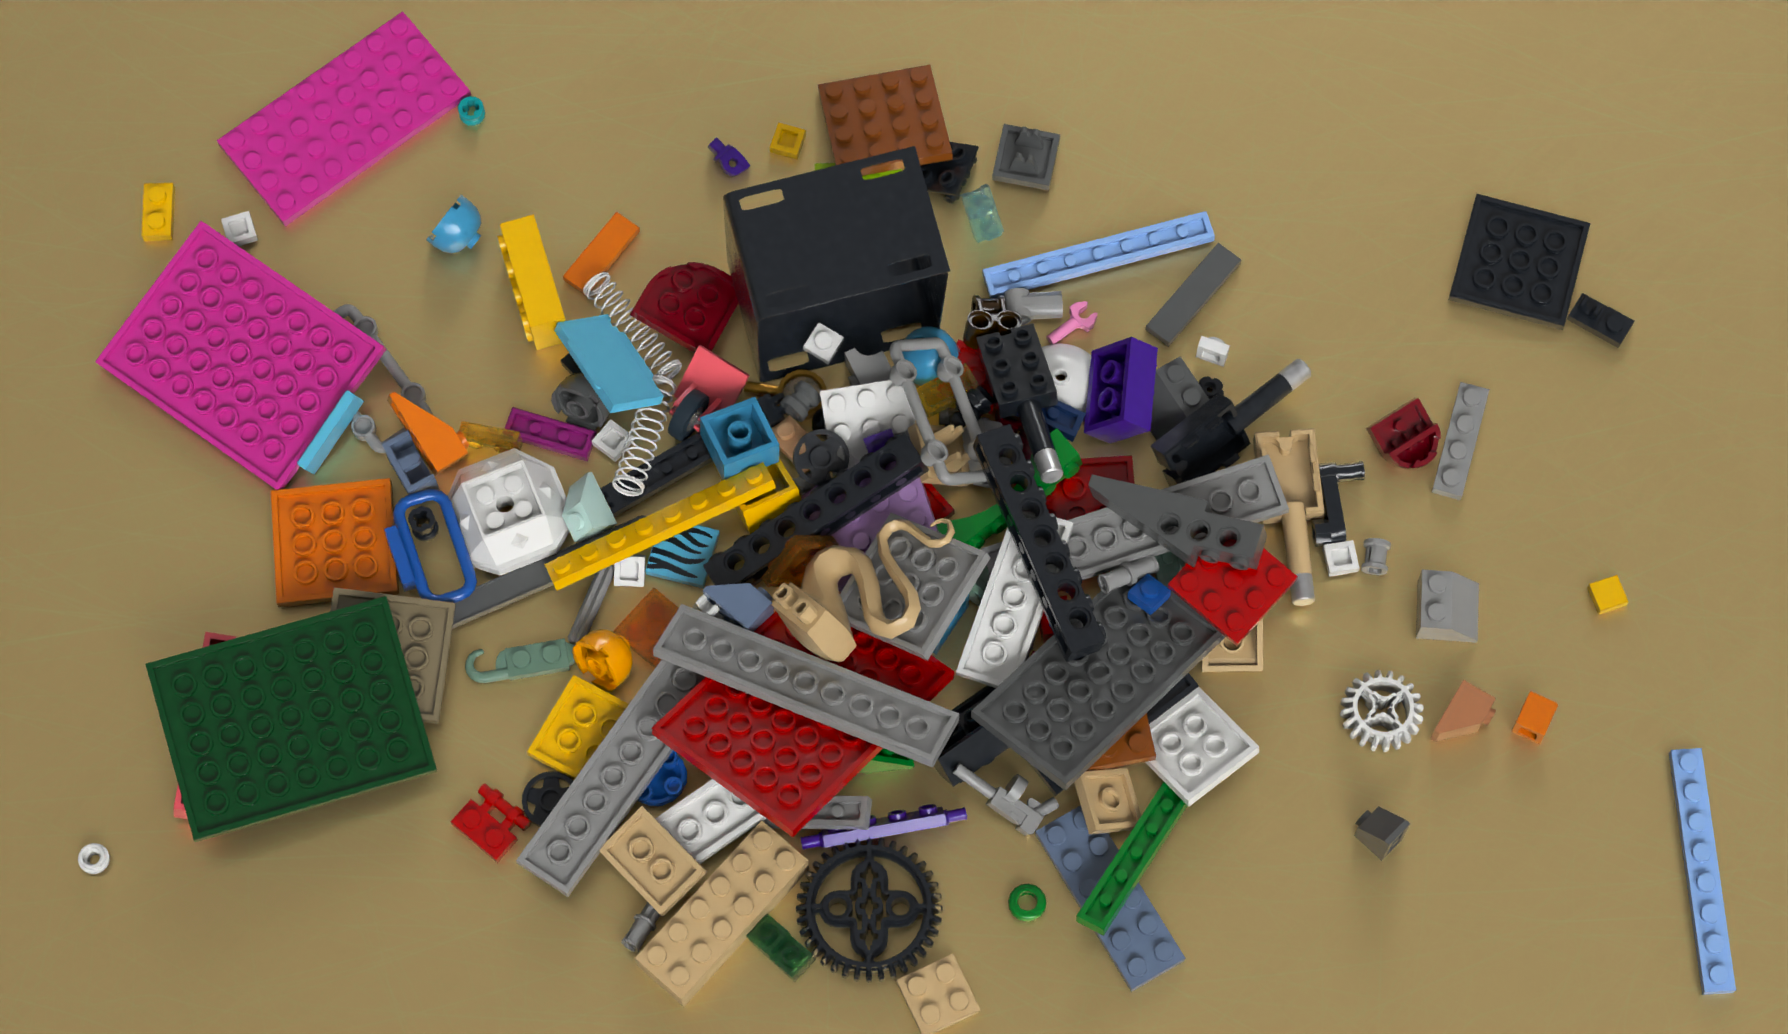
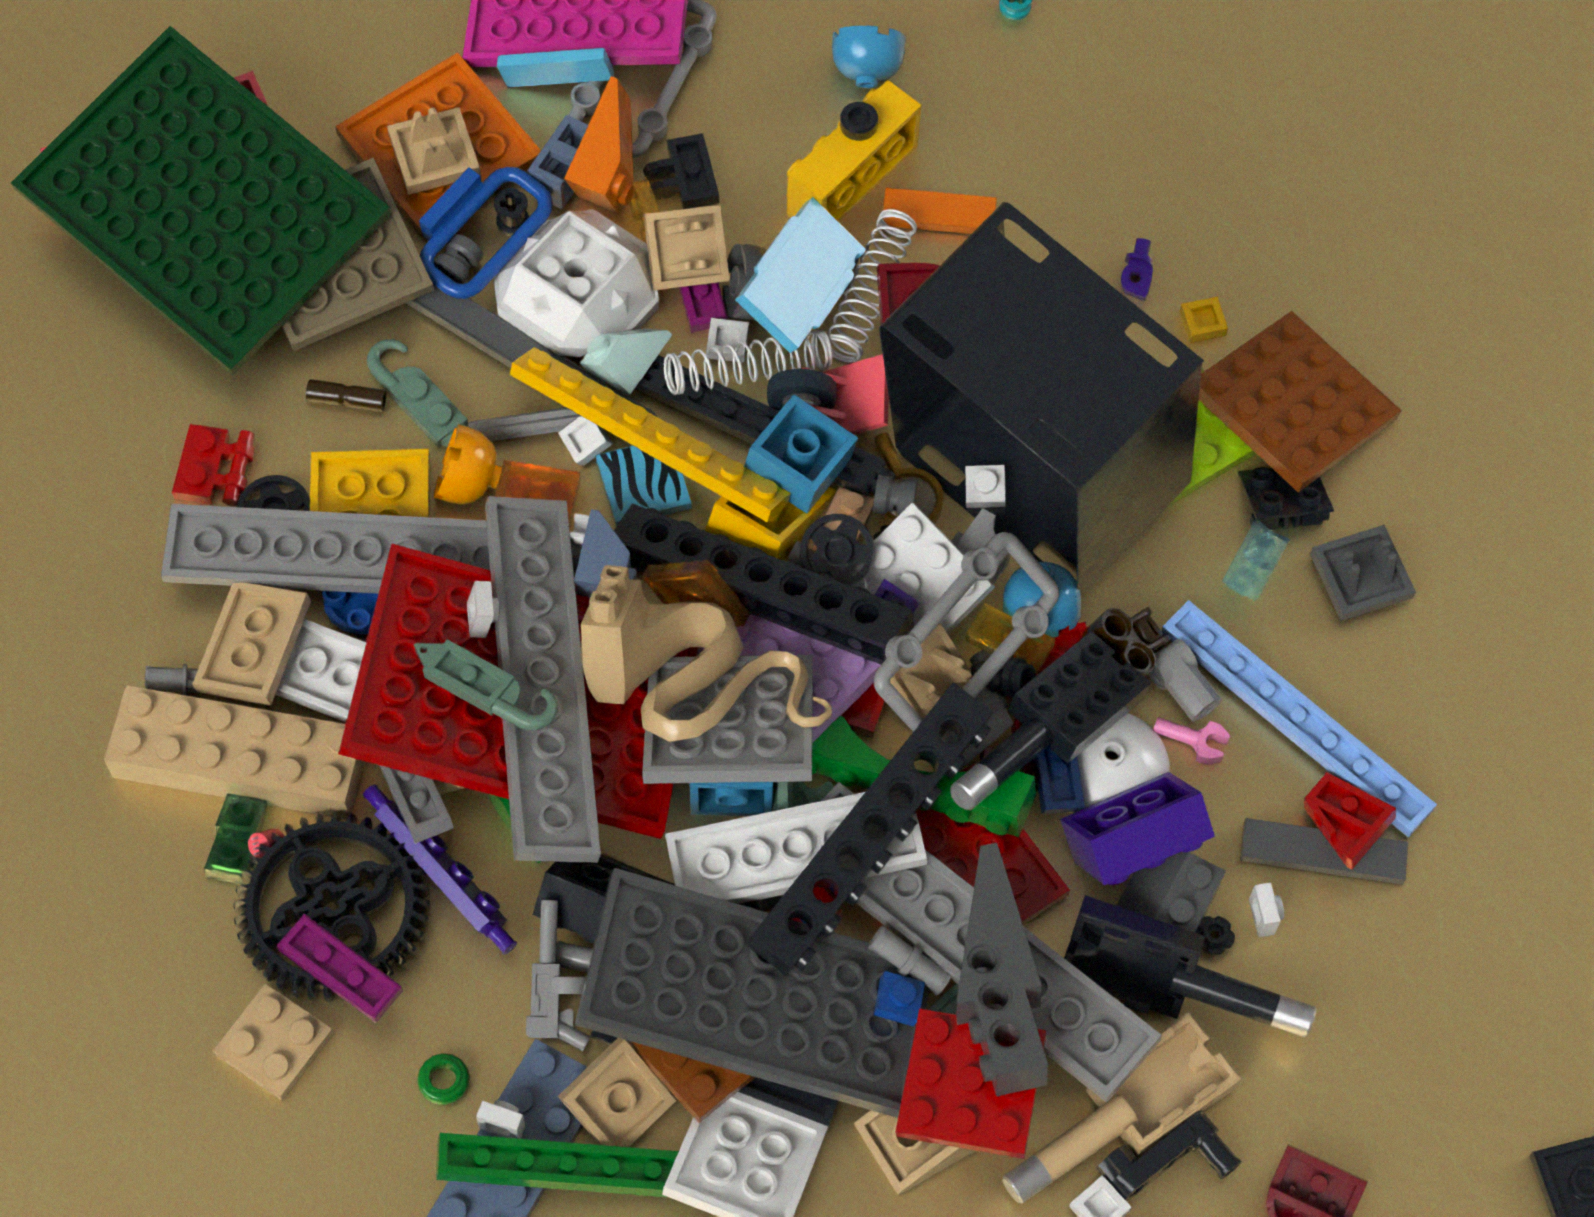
camera: 55 degrees right, 5 degrees down
none -> coral piece [248,828,284,857]
none -> magenta tile [277,914,403,1023]
none -> dark brown piece [306,379,387,413]
none -> tan plate [387,107,481,195]
none -> sand green plate [414,639,558,731]
none -> dark grey wheel [434,234,483,284]
none -> white plate [467,581,499,638]
none -> white plate [476,1100,525,1139]
none -> light grey pin [556,941,593,973]
none -> black hinge [643,133,719,209]
none -> tan plate [643,205,730,291]
none -> black tile [840,102,878,141]
none -> red wing [1304,772,1396,870]

